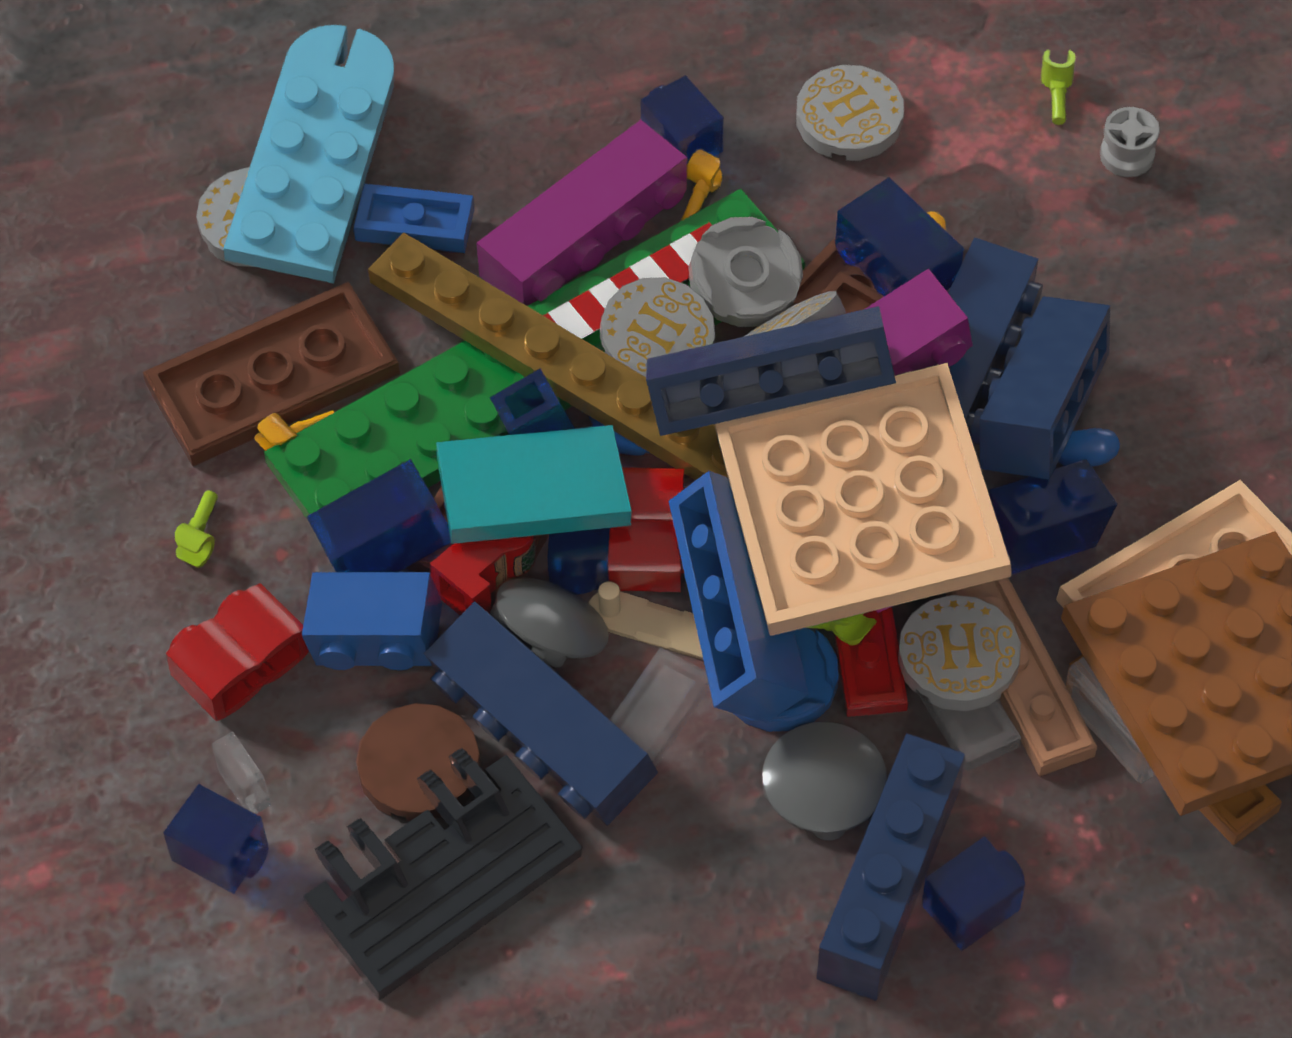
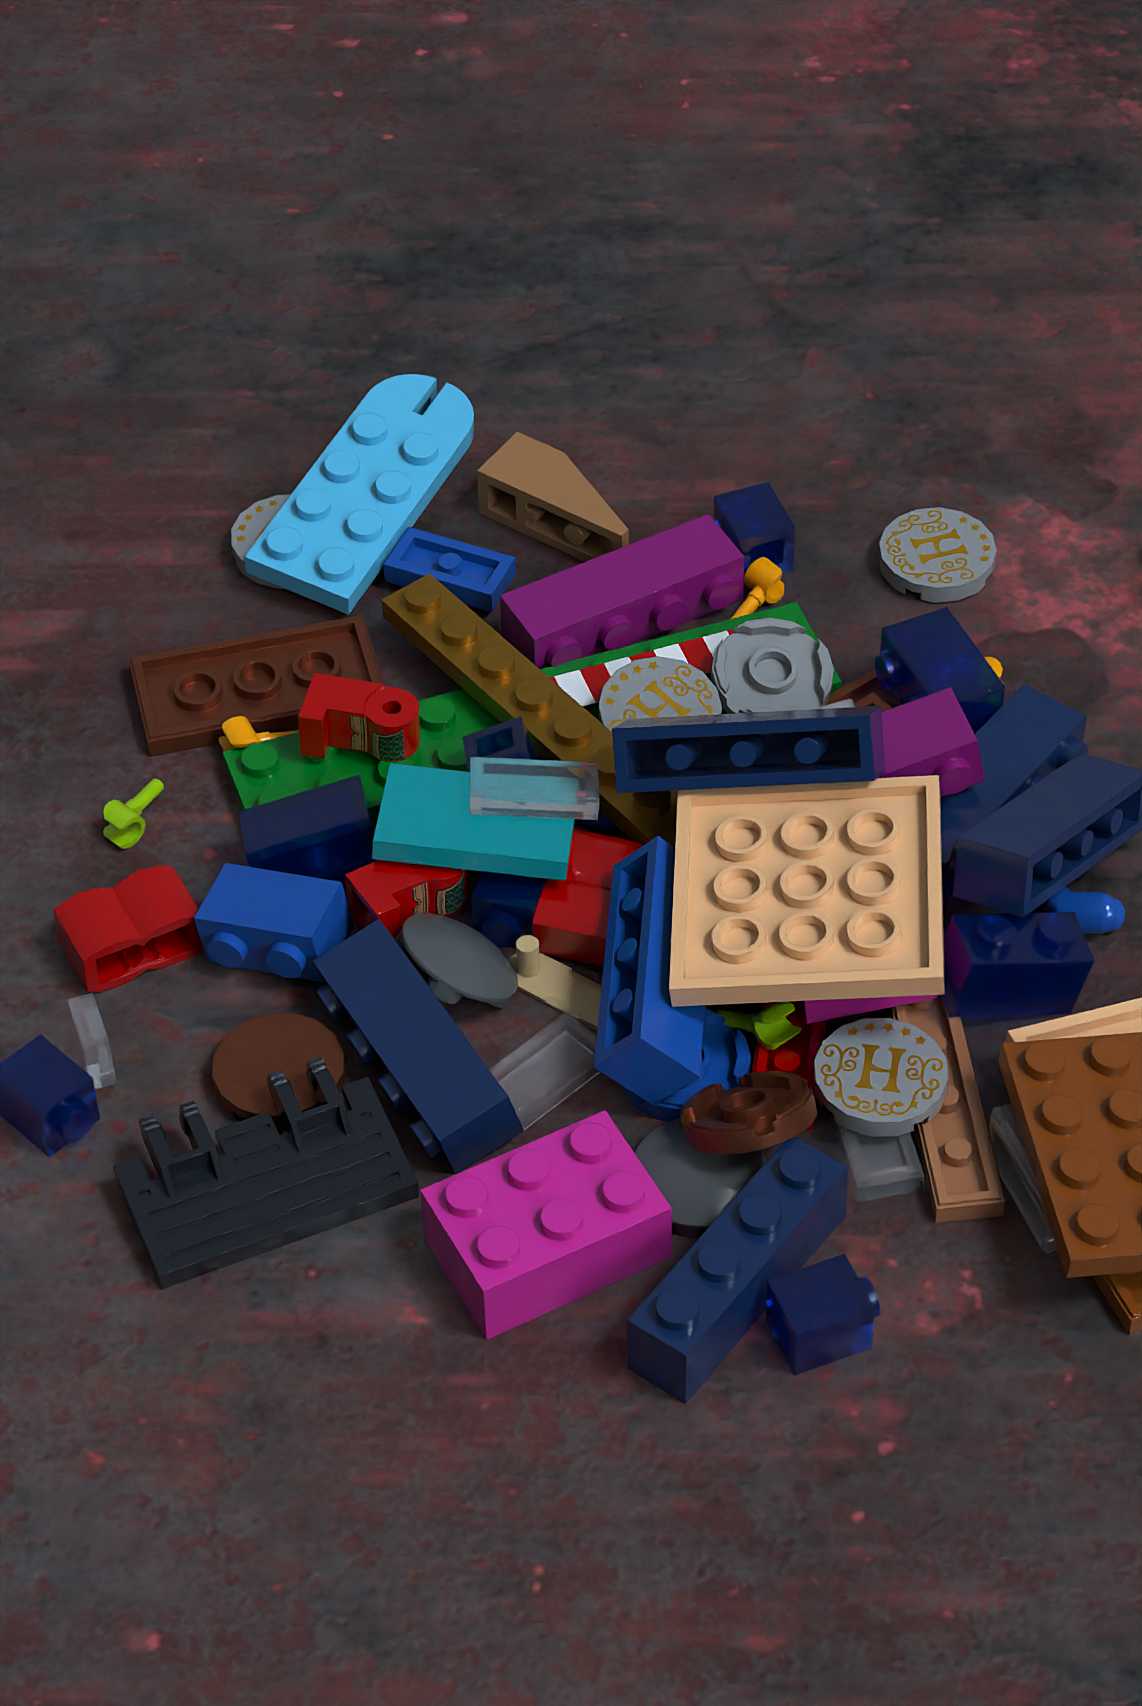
camera: 15 degrees right, 10 degrees down
none -> red leg [298,673,420,762]
none -> dark pink brick [420,1110,672,1340]
none -> clear tile [469,757,599,820]
none -> medium nougat slope [477,432,629,562]
none -> copper tile [680,1071,818,1155]

